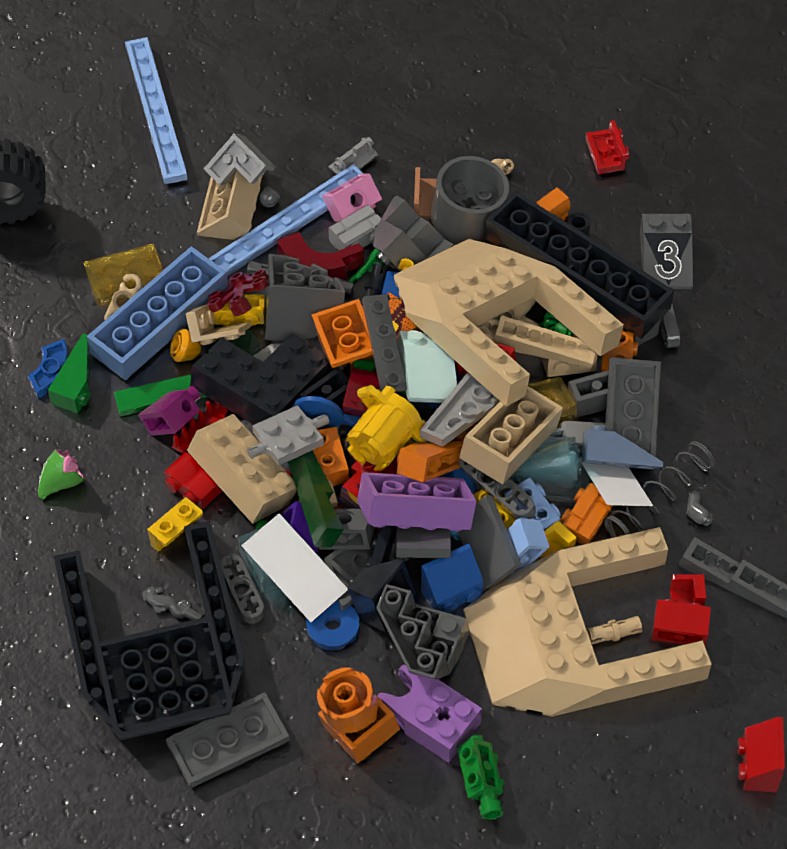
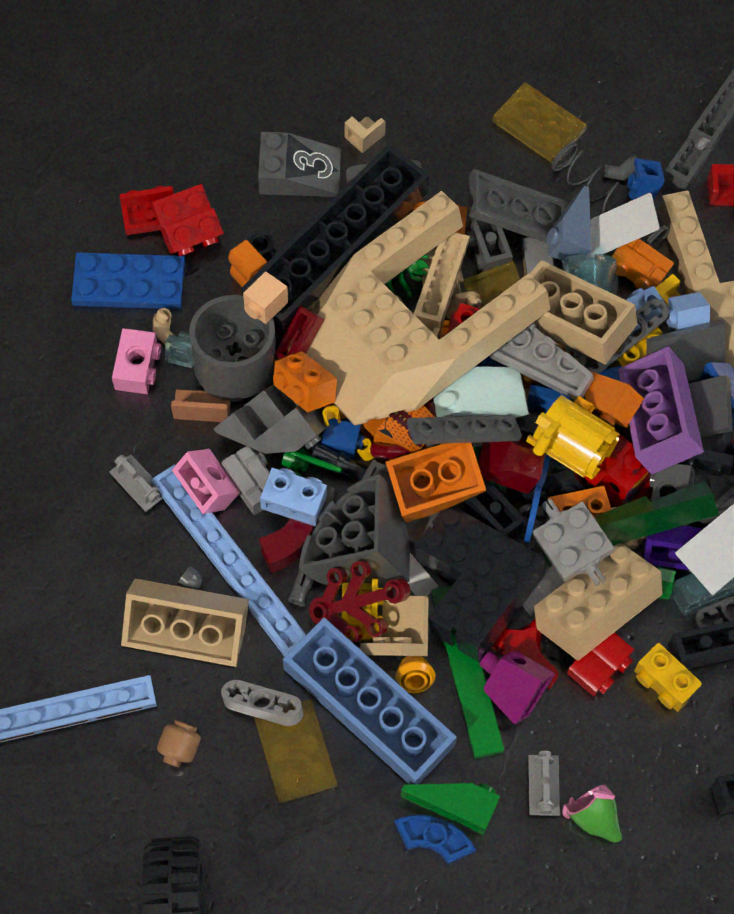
camera: 90 degrees left, 10 degrees up
tan piece [104,274,142,320] -> none
light grey panel [204,133,276,186] -> none
none -> blue plate [71,253,185,309]
none -> bright pink brick [112,328,161,394]
none -> red plate [150,184,224,256]
none -> medium nougat head [157,720,201,767]
none -> light grey beam [221,680,303,726]
none -> light nougat brick [243,271,288,324]
none -> light blue brick [260,468,327,526]
none -> orange brick [273,351,337,413]
none -> dark red tile [275,306,324,359]
none -> tan panel [345,117,386,153]
none -> tan arm [446,291,482,319]
none -> clear yellow plate [492,82,587,163]
none -> light grey hinge [528,751,560,816]
none -> light orange piece [575,396,595,413]
none -> blue brick [628,158,665,202]

